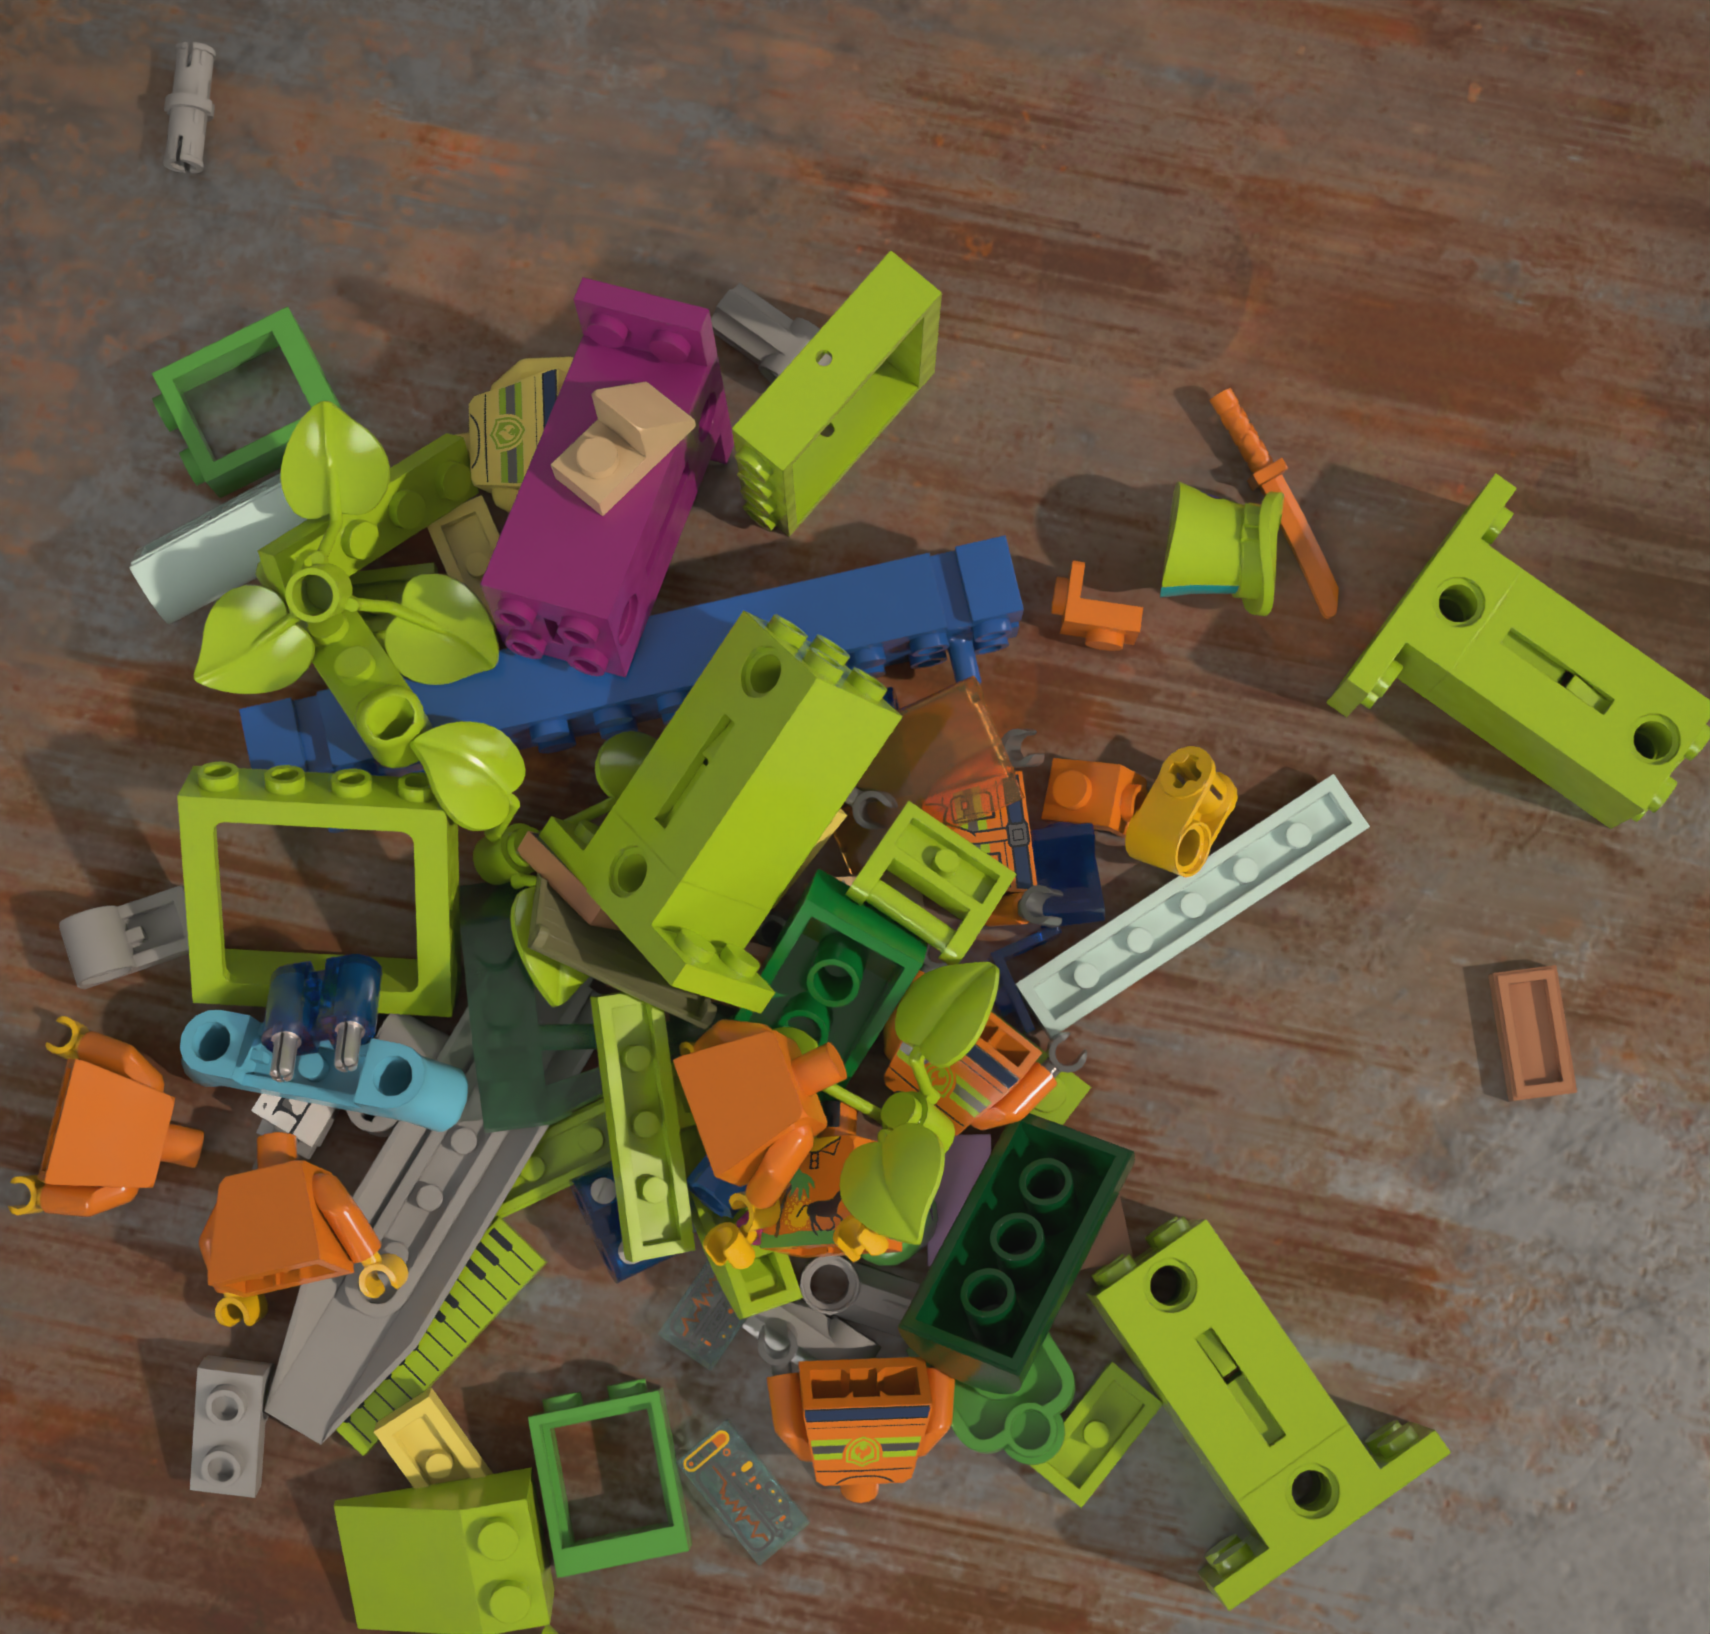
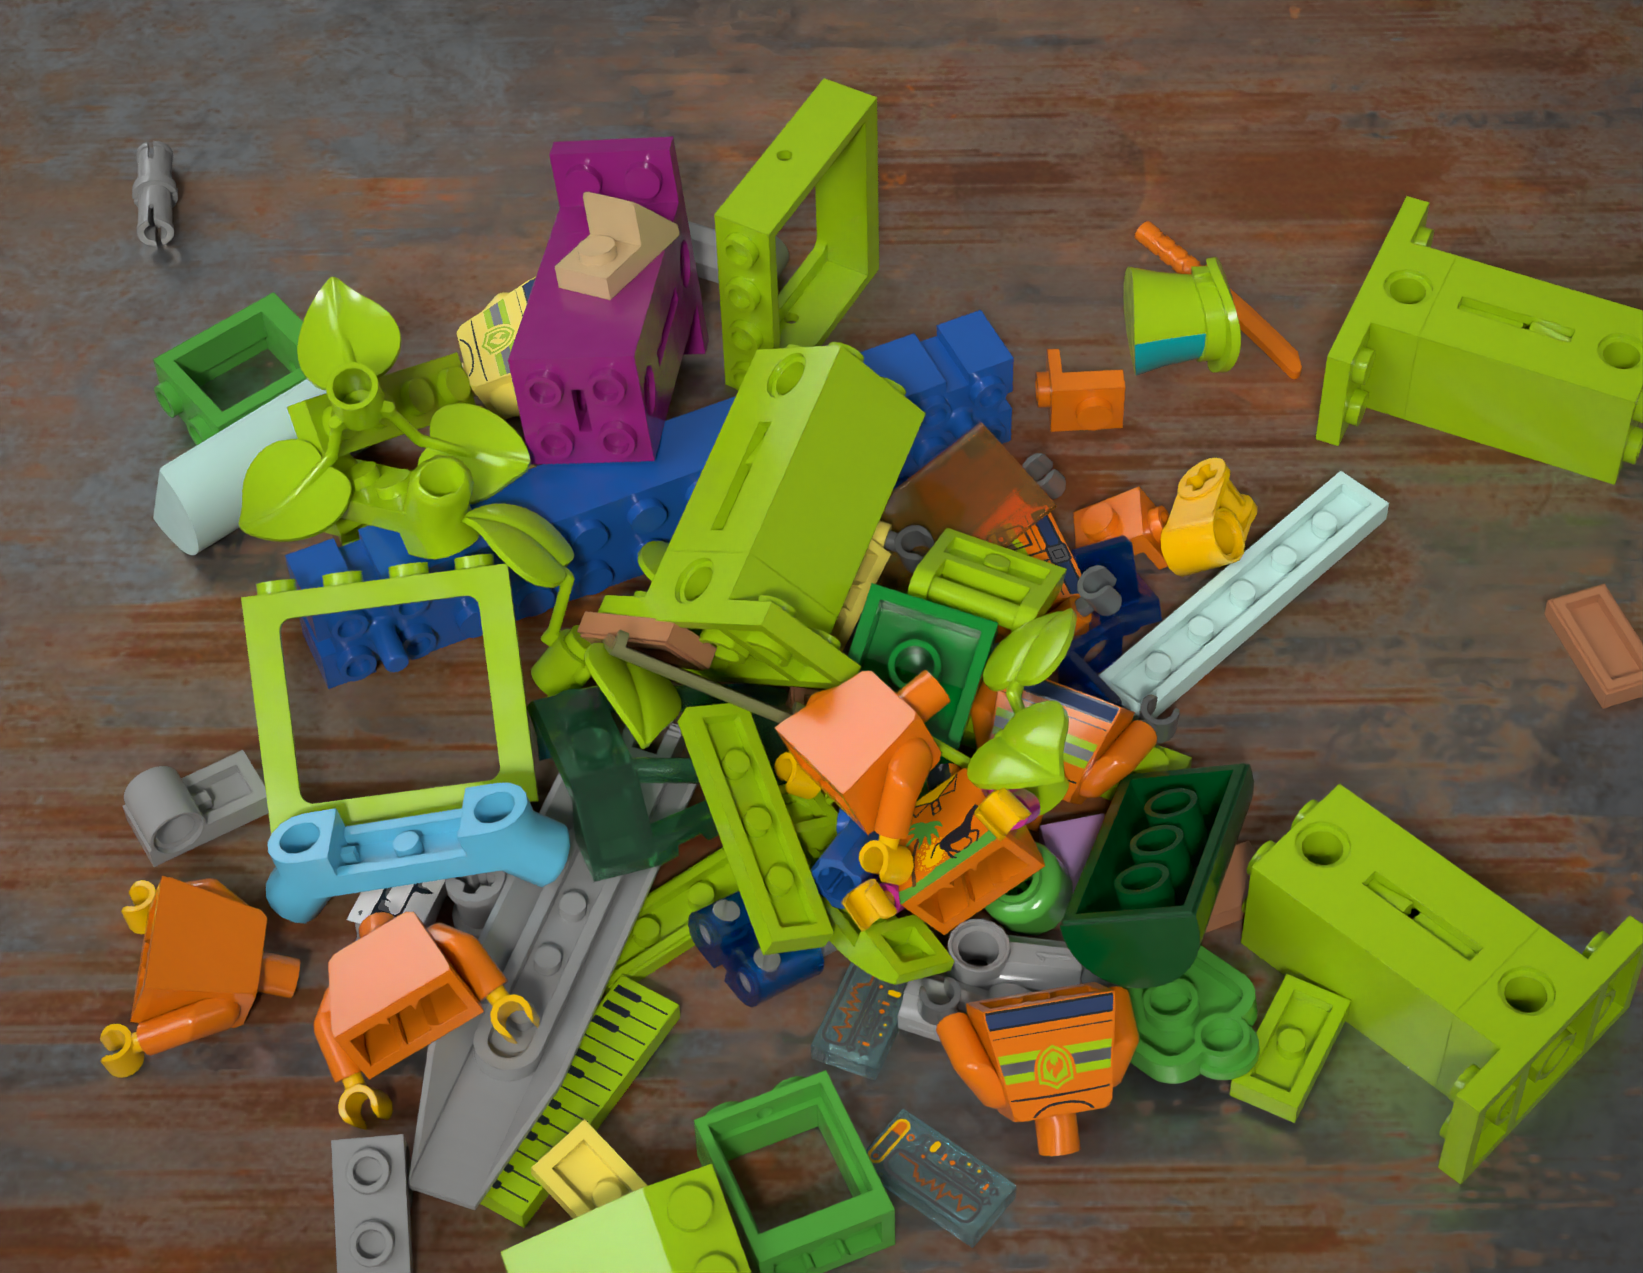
camera: 10 degrees left, 30 degrees down
piece [261,954,383,1082] -> none

